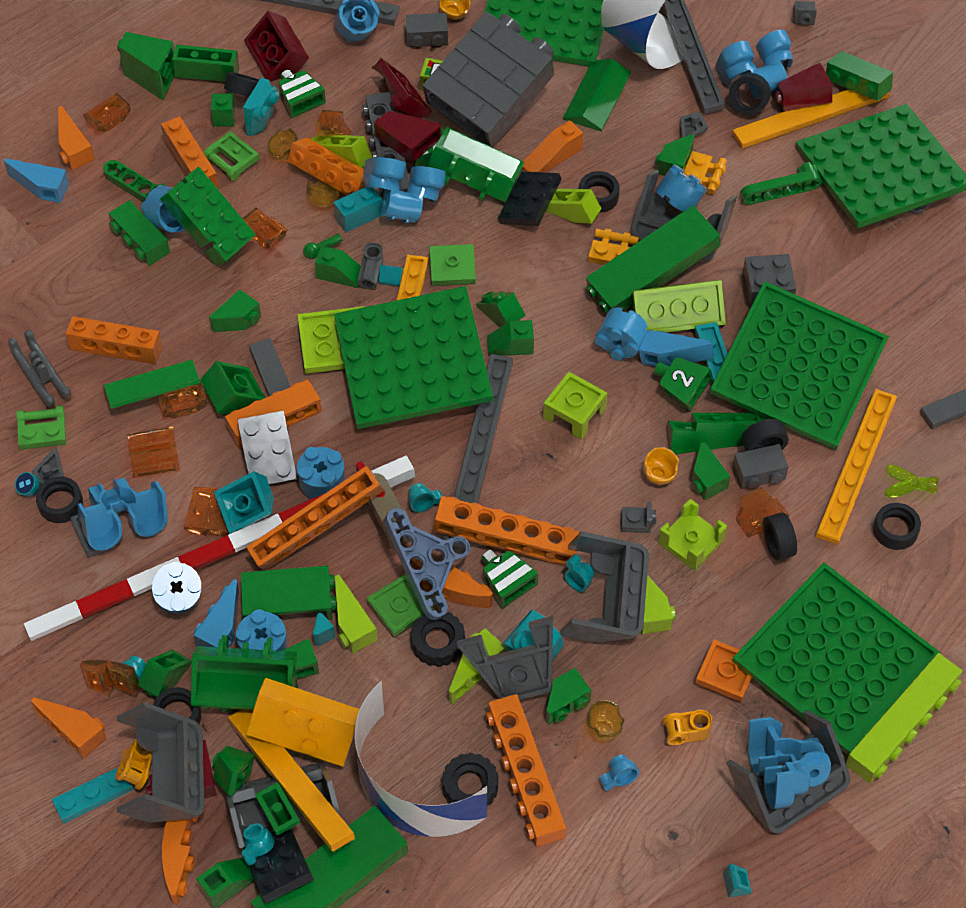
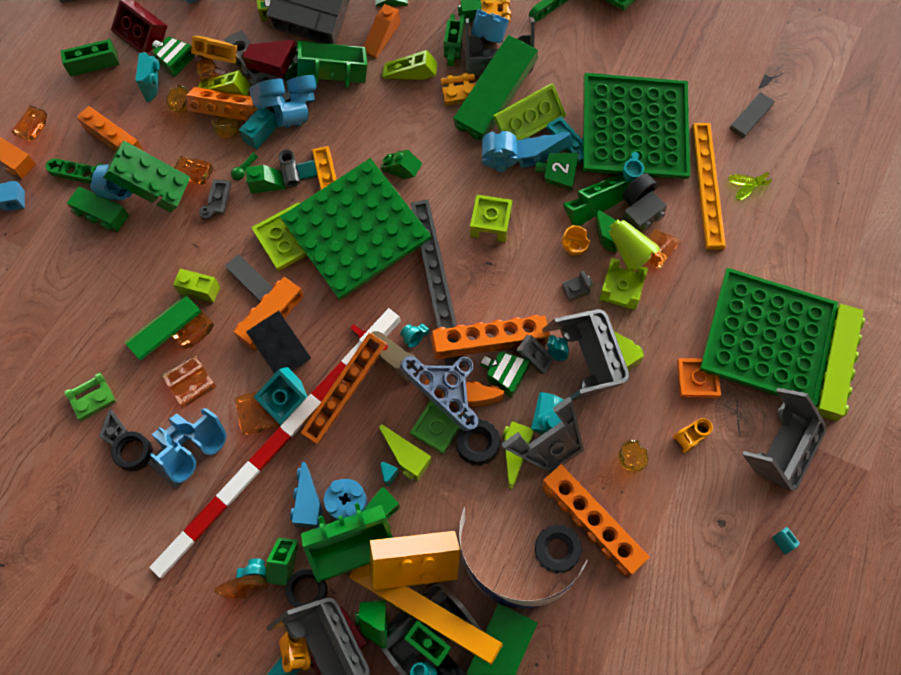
camera: 20 degrees left, 10 degrees up
dark grey piece [8,330,71,407] -> none
tile [15,472,40,497] -> none
orange slope [30,697,106,759] -> none
orange brick [66,316,163,365] -> none
green slope [117,32,175,100] -> none
brick [152,562,201,614] -> none
green slope [200,361,265,415] -> none
bright green plate [203,131,260,181] -> none
green slope [209,289,261,332] -> none
green slope [211,92,236,127] -> none
black tyre [224,72,259,97] -> none
green panel [241,565,337,620] -> none
dark azure brick [297,447,345,499] -> none
dark red slope [372,58,432,119] -> none
bright green plate [430,244,476,286] -> none
green slope [487,320,534,356] -> none
black plate [498,172,562,226] -> none
green slope [546,668,592,725] -> none
black tyre [579,171,620,213] -> none
dark azure piece [599,755,640,791] -> none
dark grey brick [742,254,796,308] -> none
dark azure piece [748,717,831,809] -> none
black tyre [763,512,798,561] -> none
black tyre [873,502,921,550] -> none
none -> lime brick [173,269,220,303]
none -> light orange slope [191,36,237,64]
none -> dark grey hinge [199,179,232,220]
none -> green hinge [444,14,465,66]
none -> dark grey plate [517,335,554,374]
none -> lime cone [609,219,660,273]
none -> teal piece [623,152,644,181]

